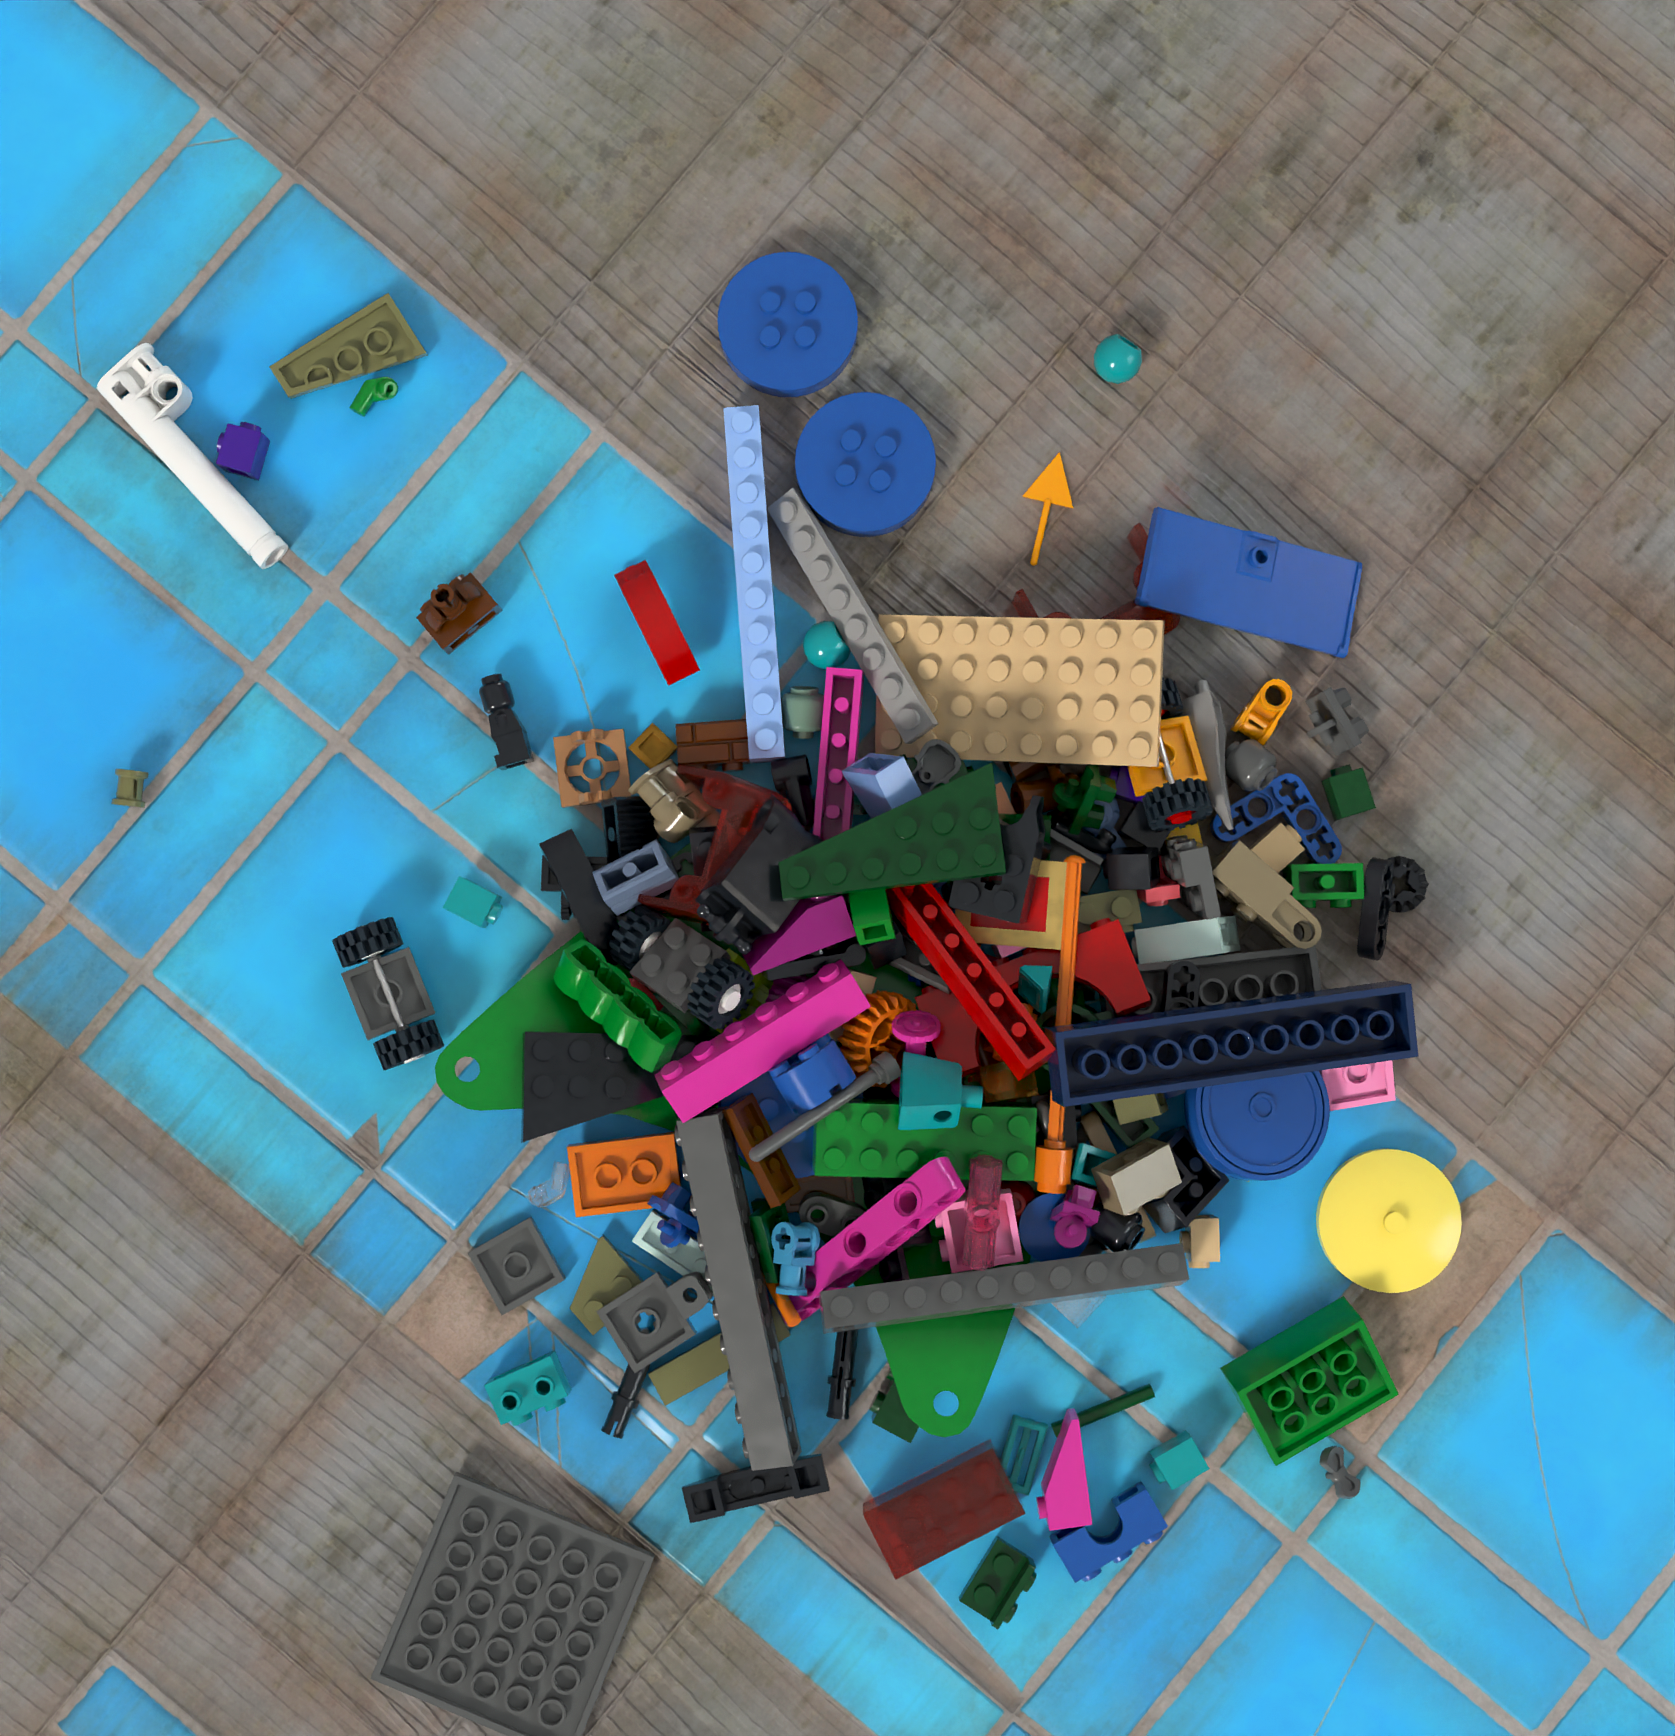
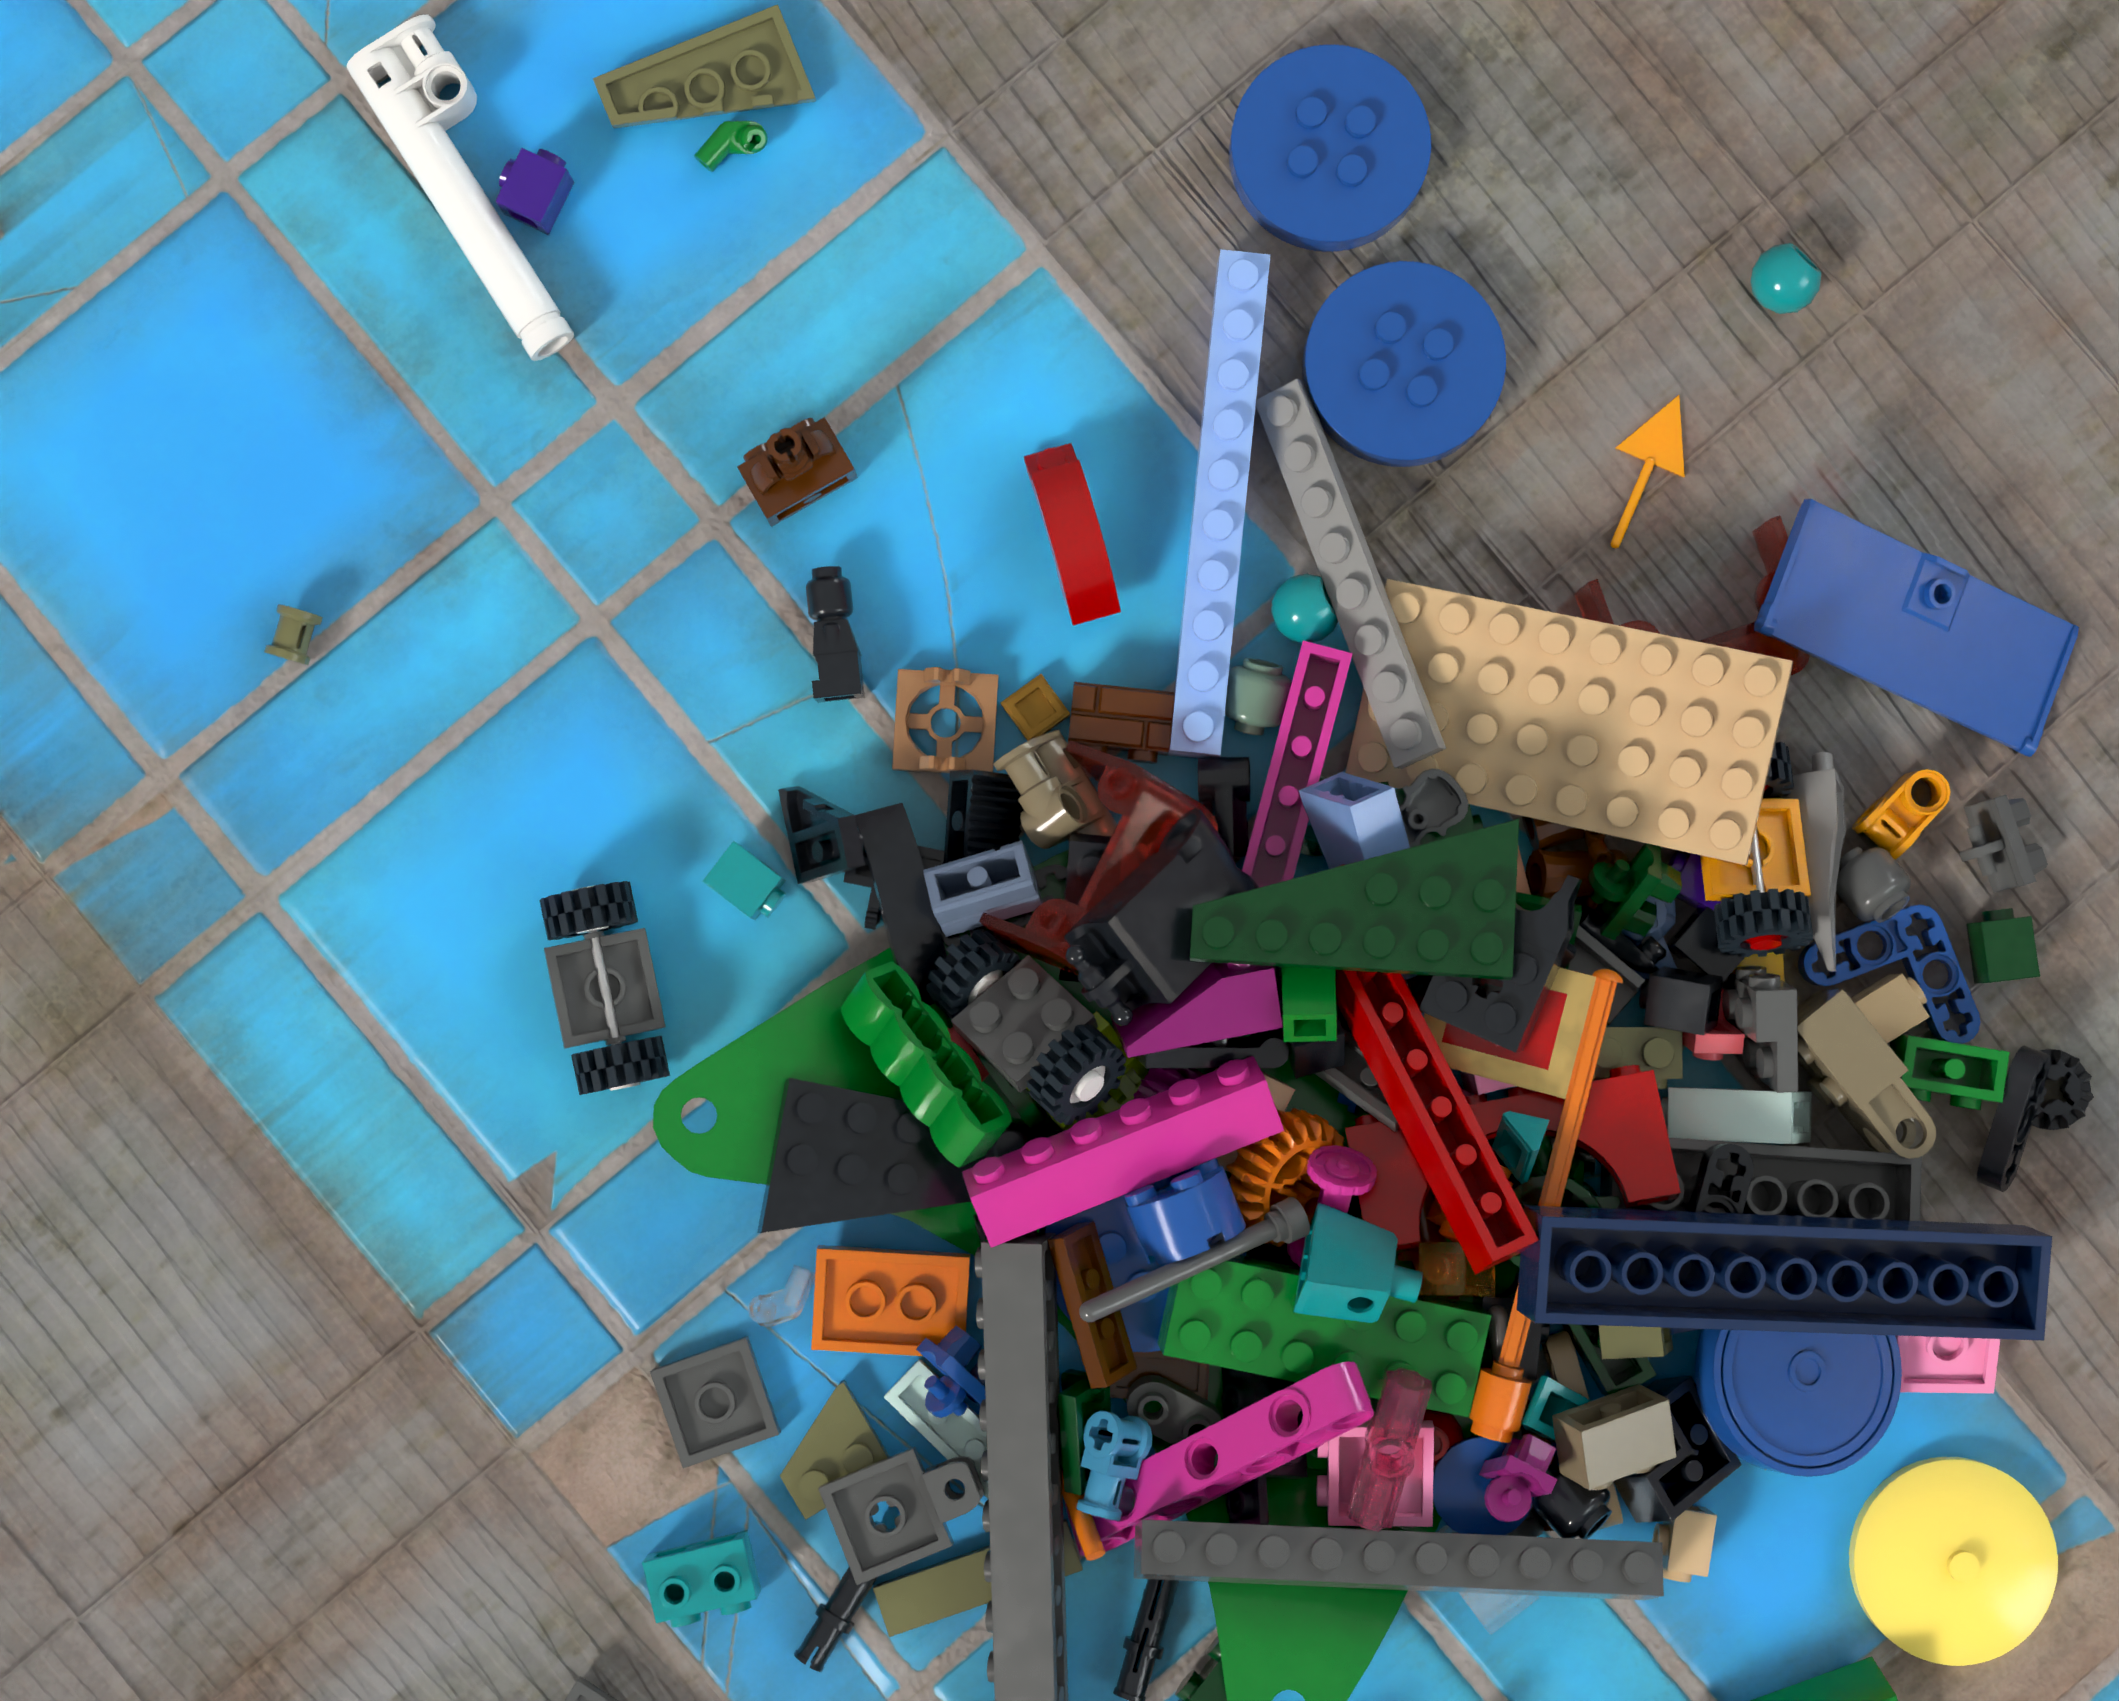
camera: 10 degrees right, 0 degrees up
none -> black wing [778,786,865,884]

